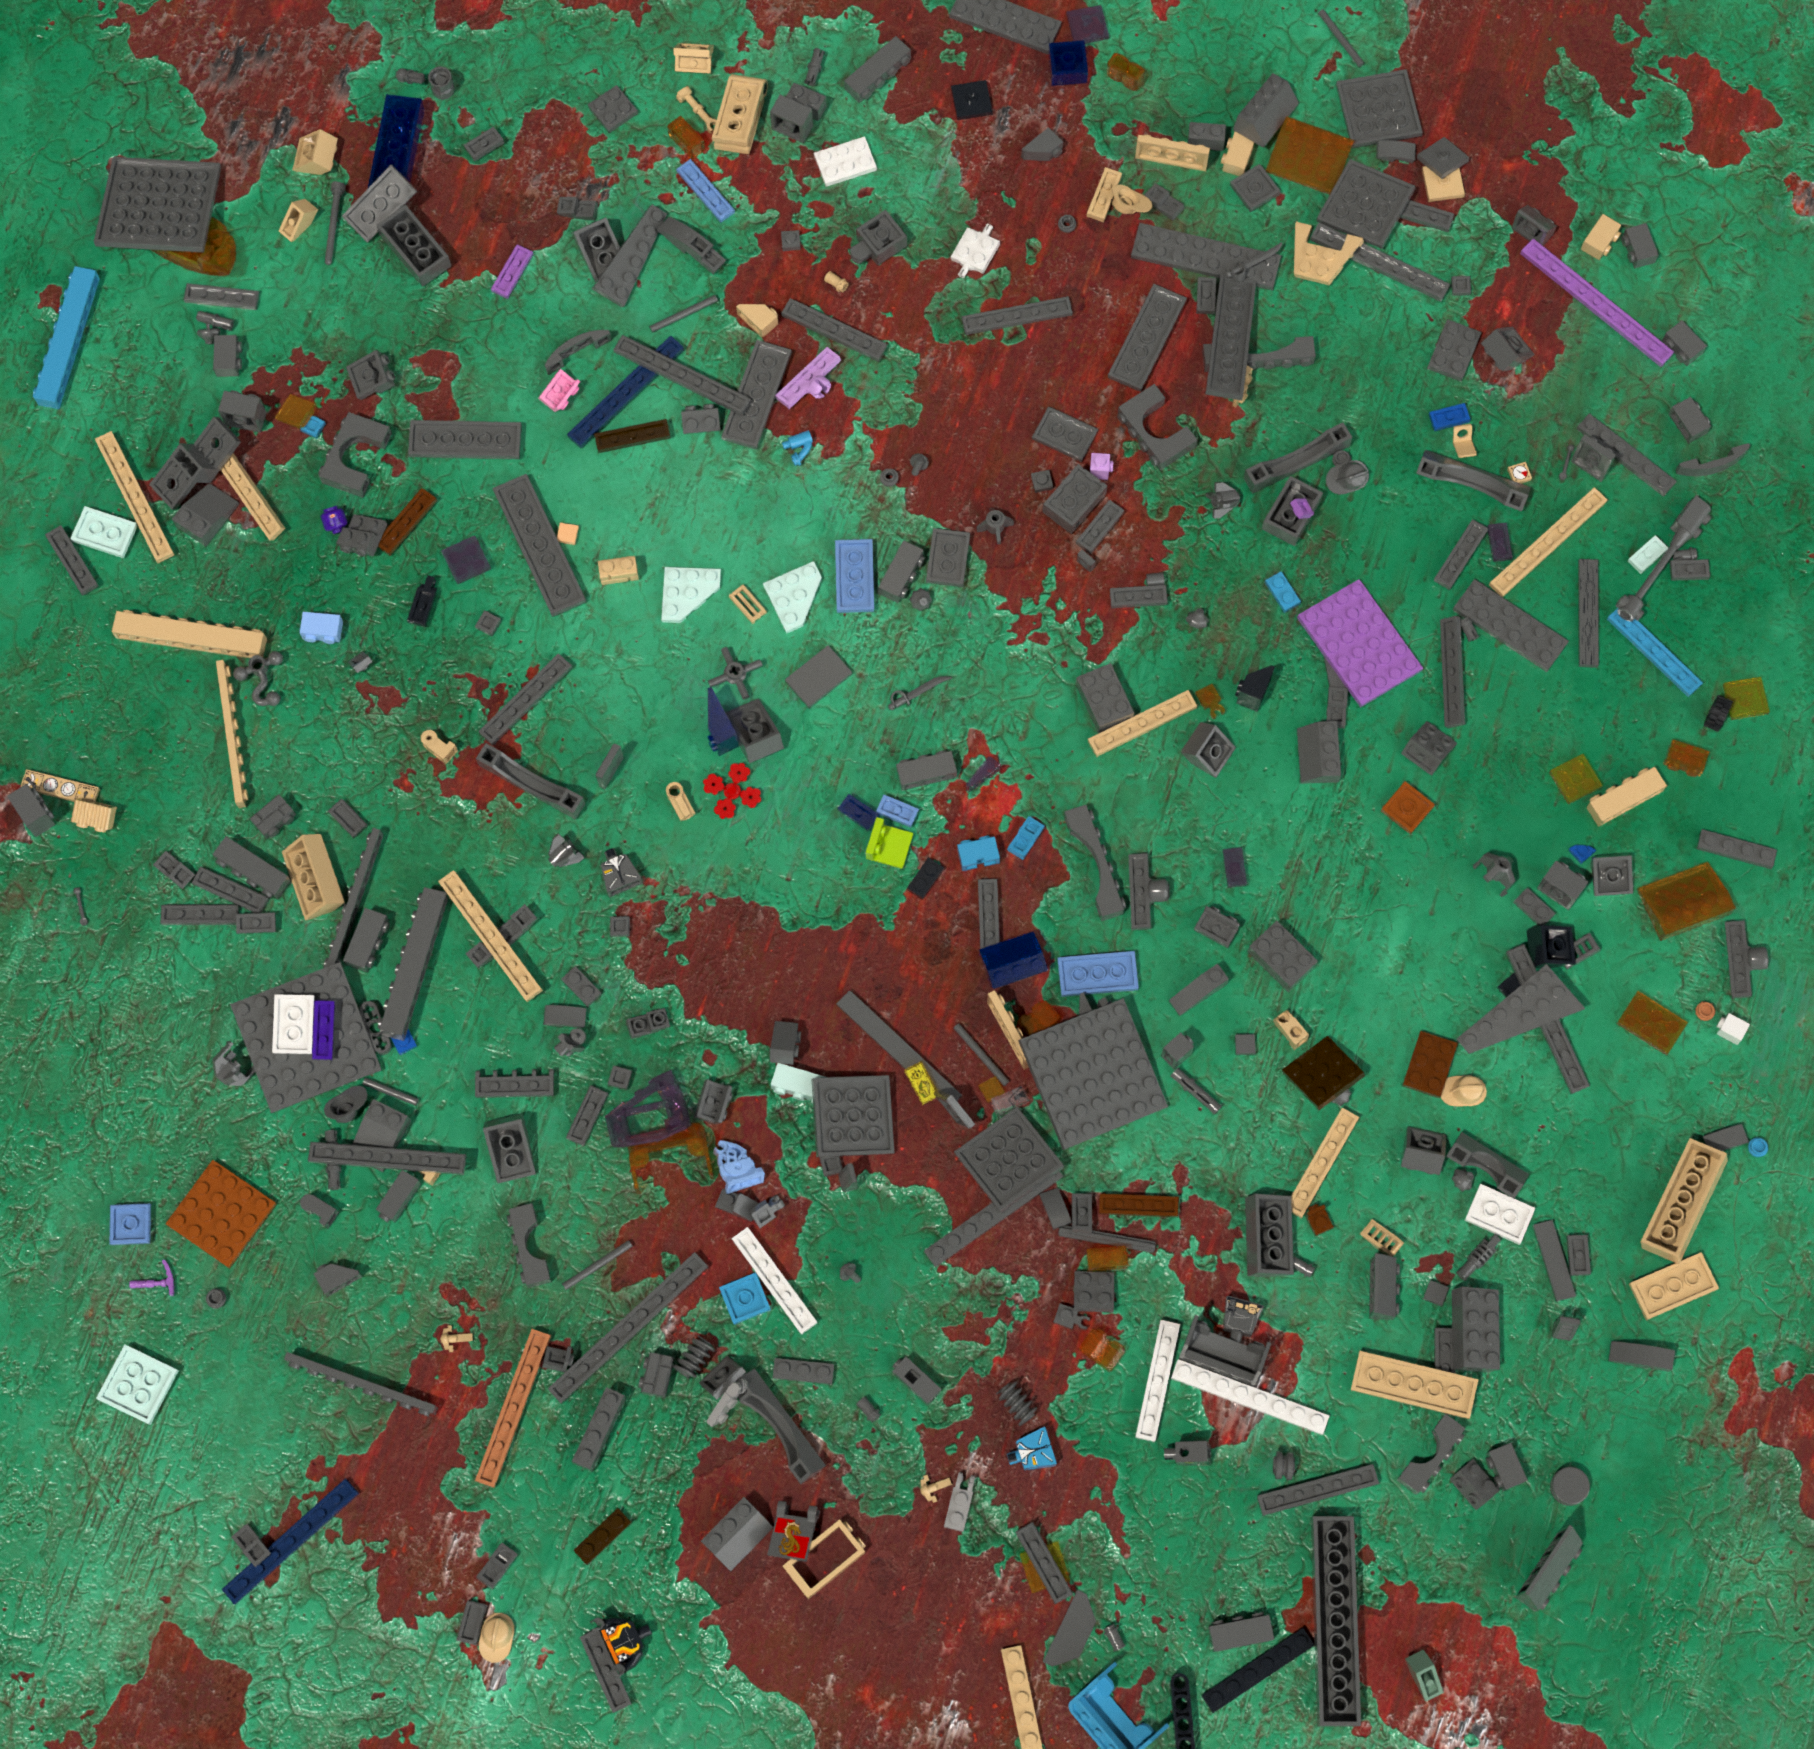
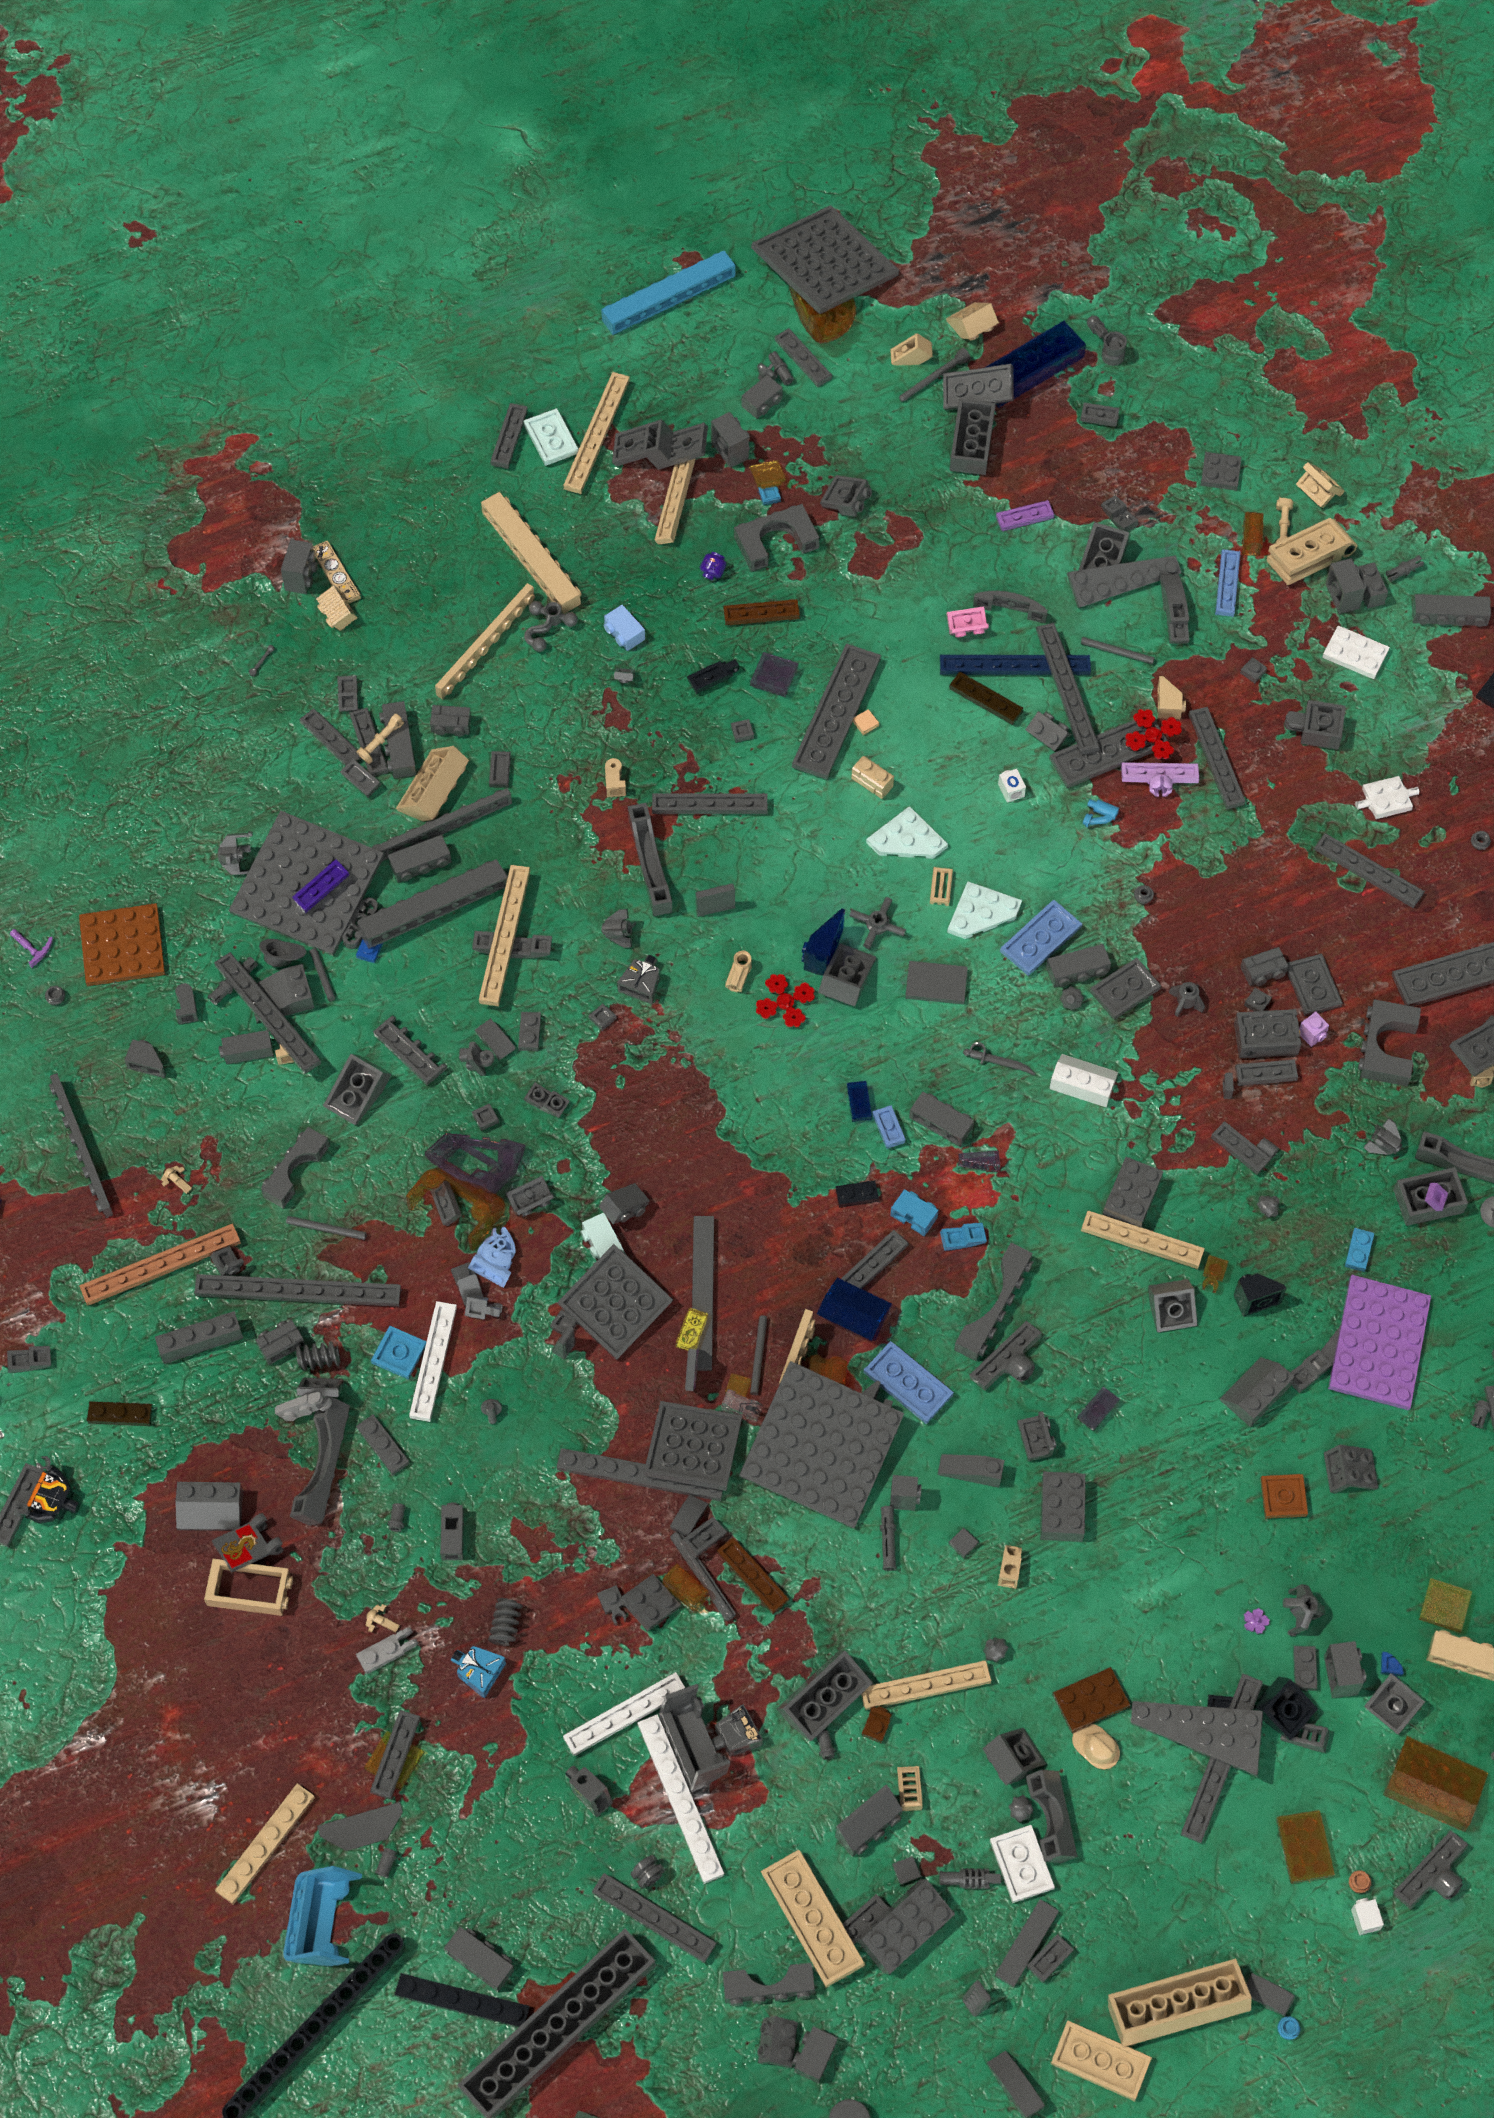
camera: 45 degrees right, 10 degrees down
medium blue plate [109,1203,151,1245] -> none
dark grey slope [172,483,239,547] -> none
white plate [272,995,315,1054] -> none
dark grey plate [336,514,387,557] -> none
dark grey plate [408,420,522,459] -> none
dark grey tile [566,1085,608,1147] -> none
tan pin [824,271,848,292] -> none
lime bracket [866,817,913,869] -> none
dark grey plate [910,454,929,476] -> none
clear orange brick [1078,1328,1125,1373] -> none
dark brown plate [1282,1036,1365,1110] -> none
dark grey plate [1440,616,1465,728] -> none
none -> tan piece [356,713,404,764]
none -> dark grey plate [430,1180,461,1226]
none -> white brick [998,769,1026,803]
none -> white slope [1050,1054,1119,1107]
none -> red plant [1125,709,1182,759]
none -> dark grey brick [1240,947,1288,986]
none -> medium lavender plant [1244,1608,1270,1634]

